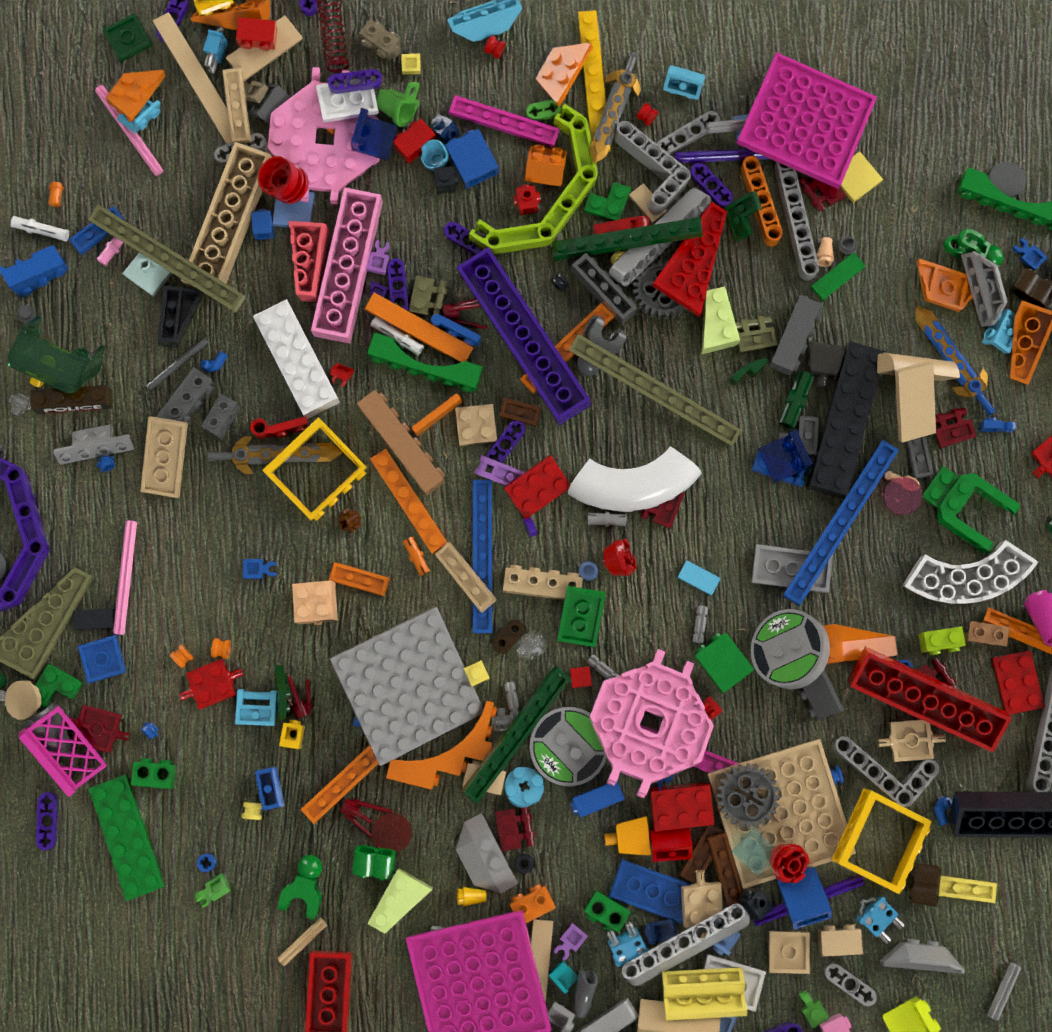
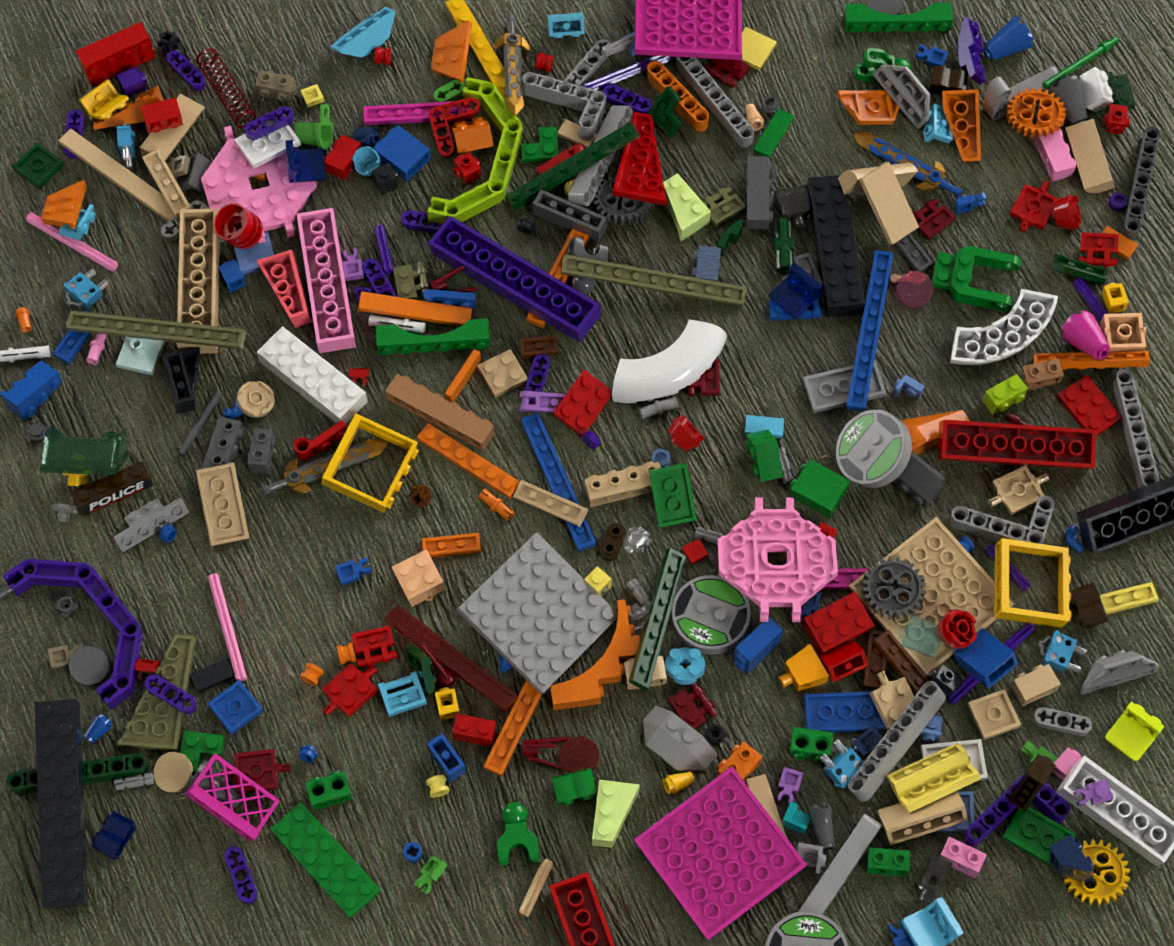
camera: 20 degrees left, 15 degrees down
none -> dark azure piece [64,269,109,310]
none -> red tile [135,659,159,679]
none -> dark purple beam [145,675,197,715]
none -> tan tile [236,381,275,418]
none -> red plate [351,625,397,667]
none -> dark purple axle [374,224,393,275]
none -> clear red plate [384,604,518,712]
none -> red beam [429,97,480,158]
none -> red brick [452,714,497,747]
none -> sand blue brick [692,246,721,282]
none -> green brick [745,429,783,482]
none -> medium blue bracket [893,374,925,399]
none -> dark purple axle [985,544,1031,591]

